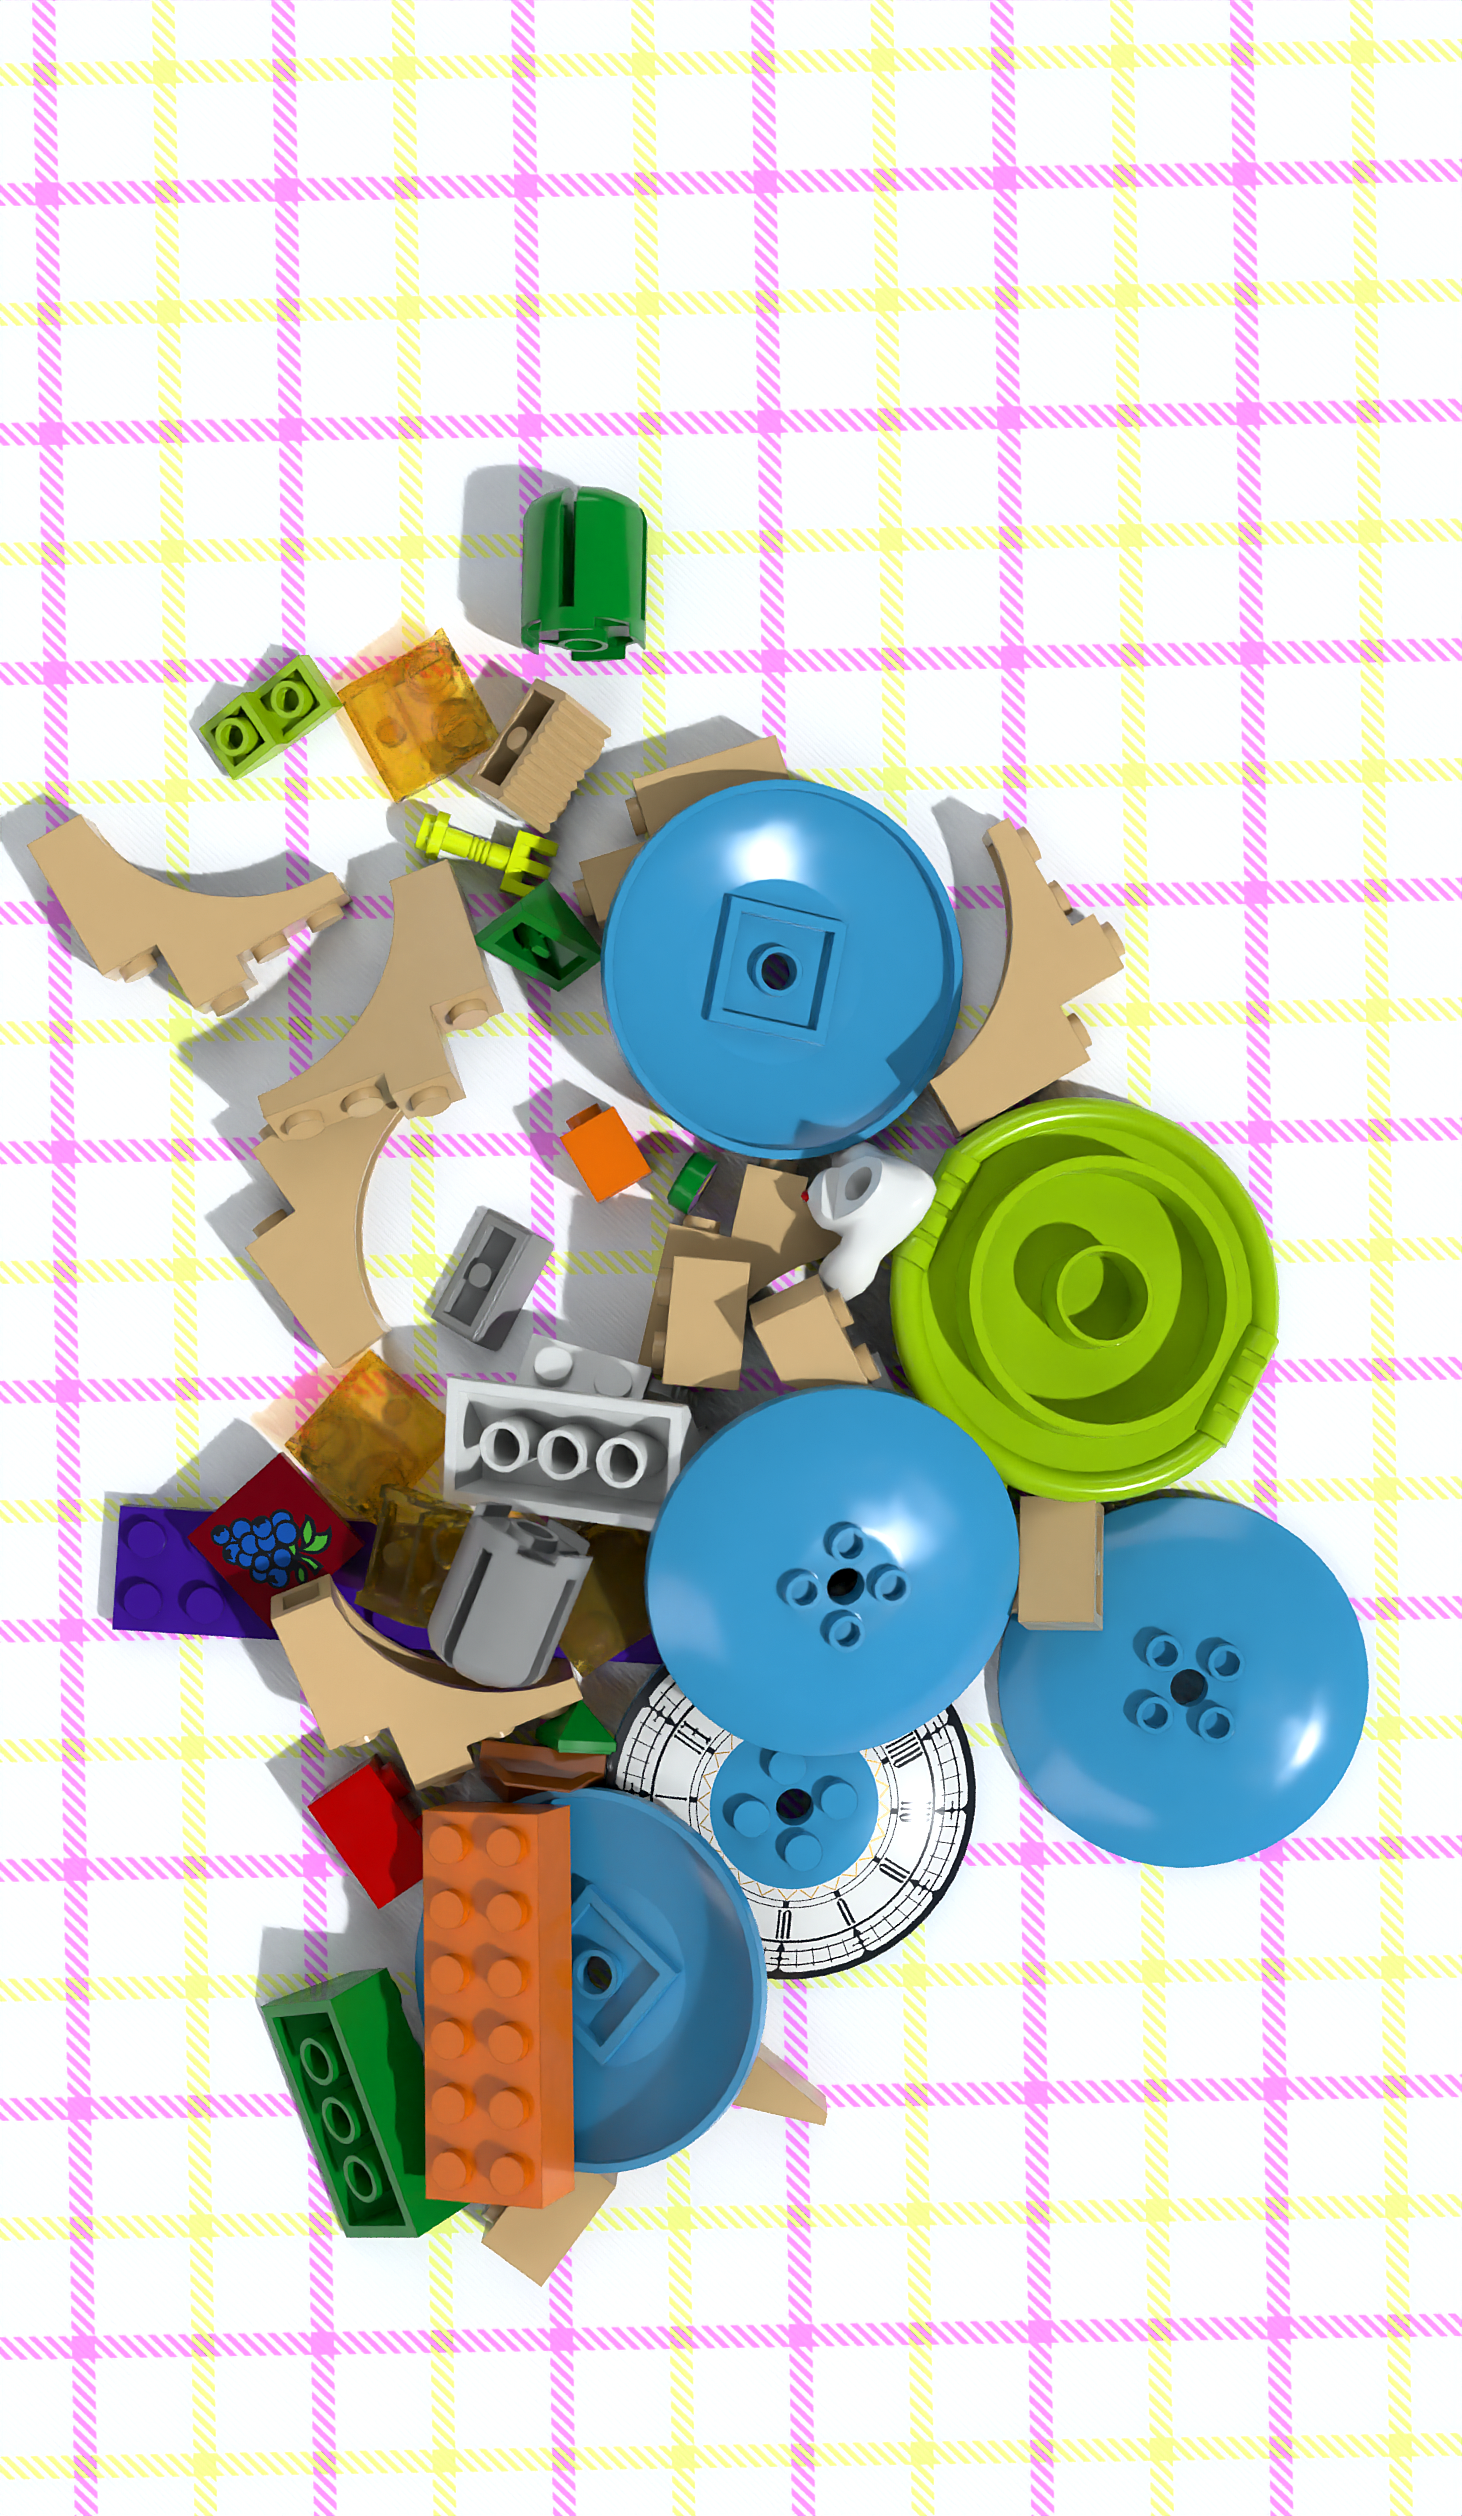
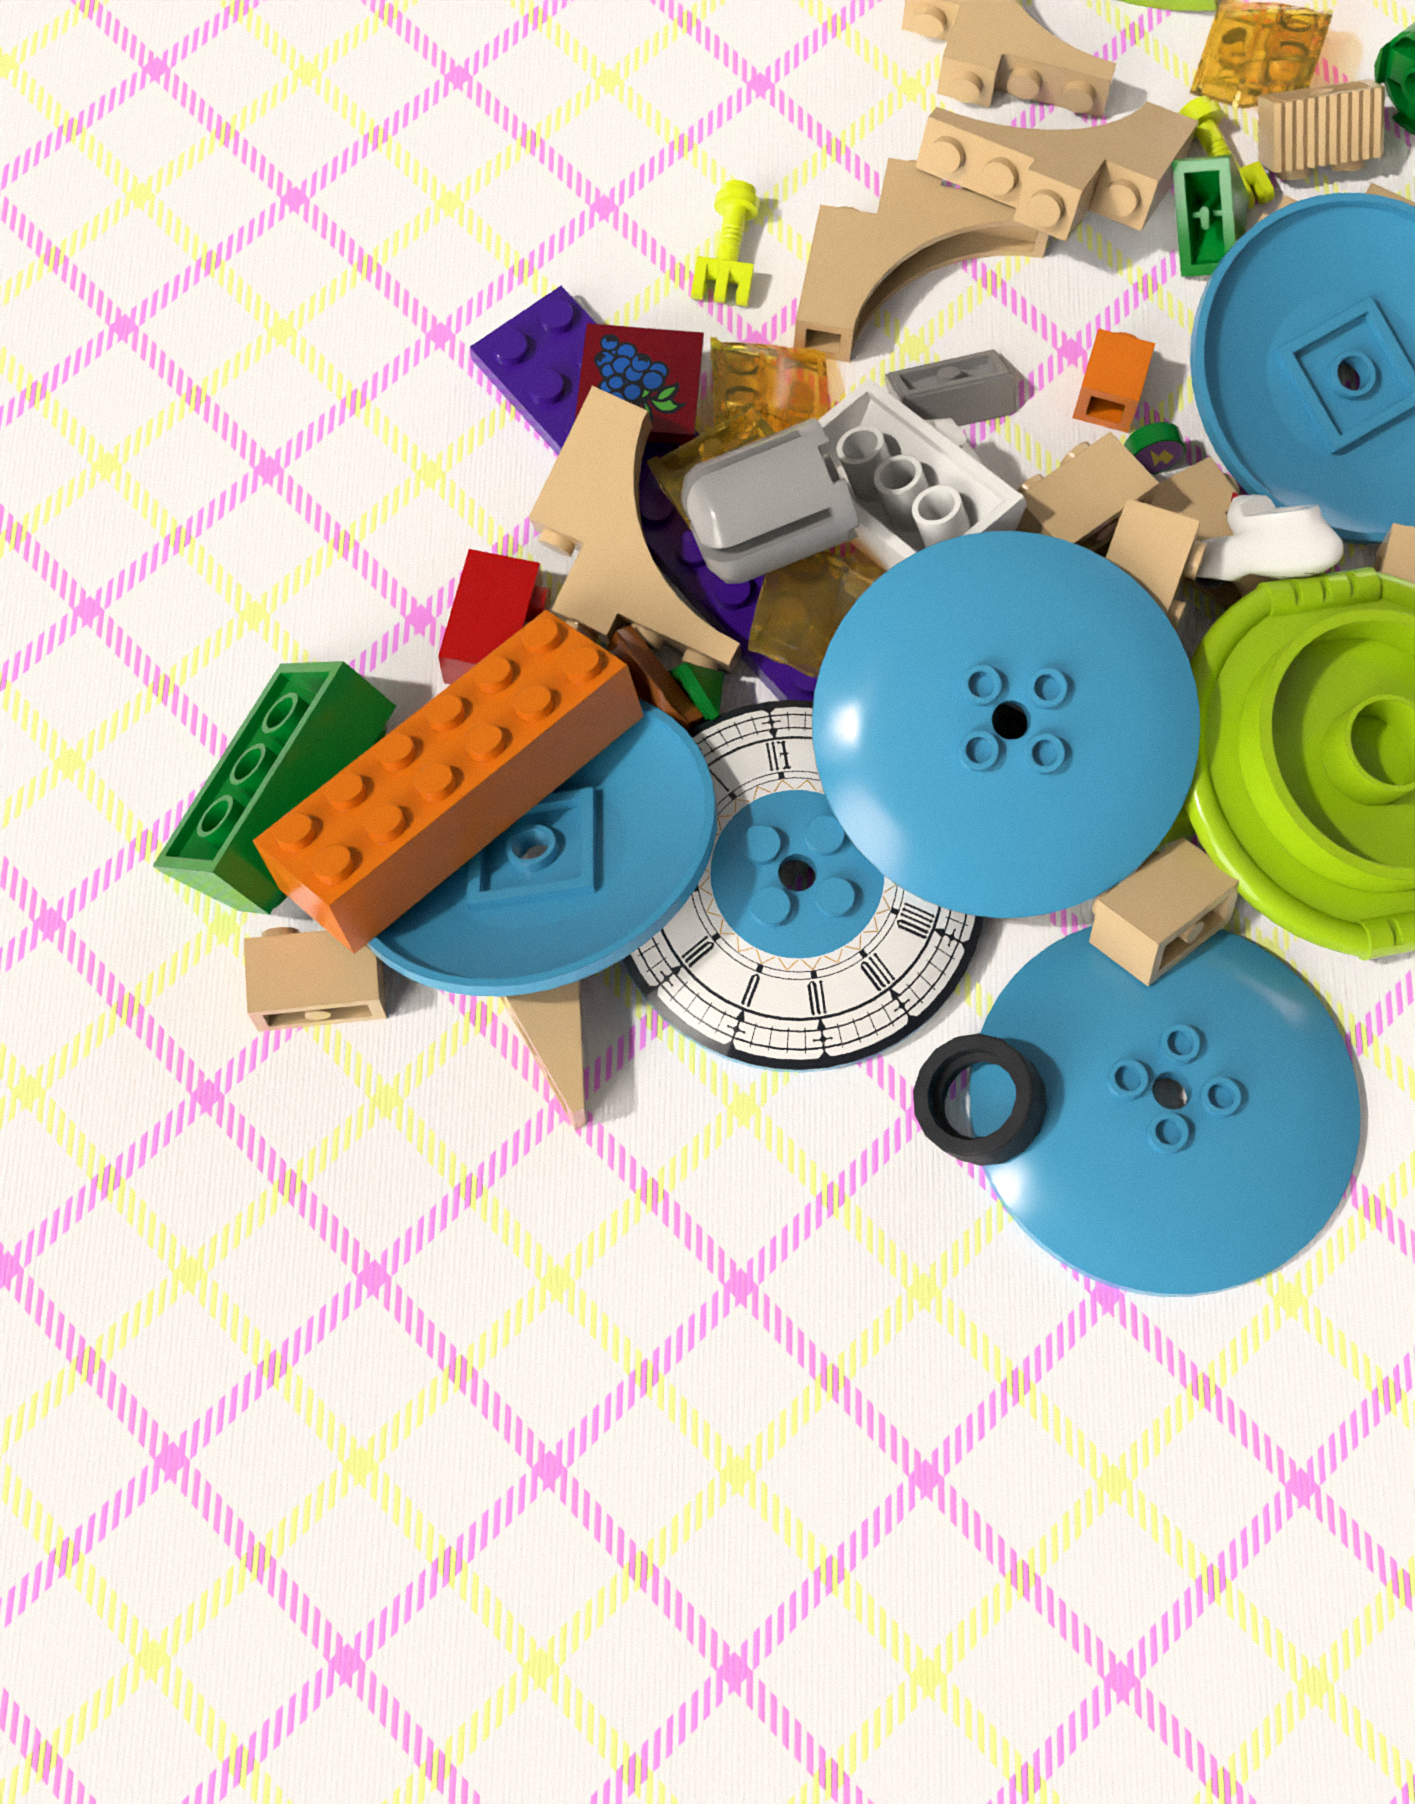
camera: 40 degrees right, 20 degrees down
none -> neon yellow hinge [691,180,760,307]
none -> black tyre [913,1033,1047,1166]

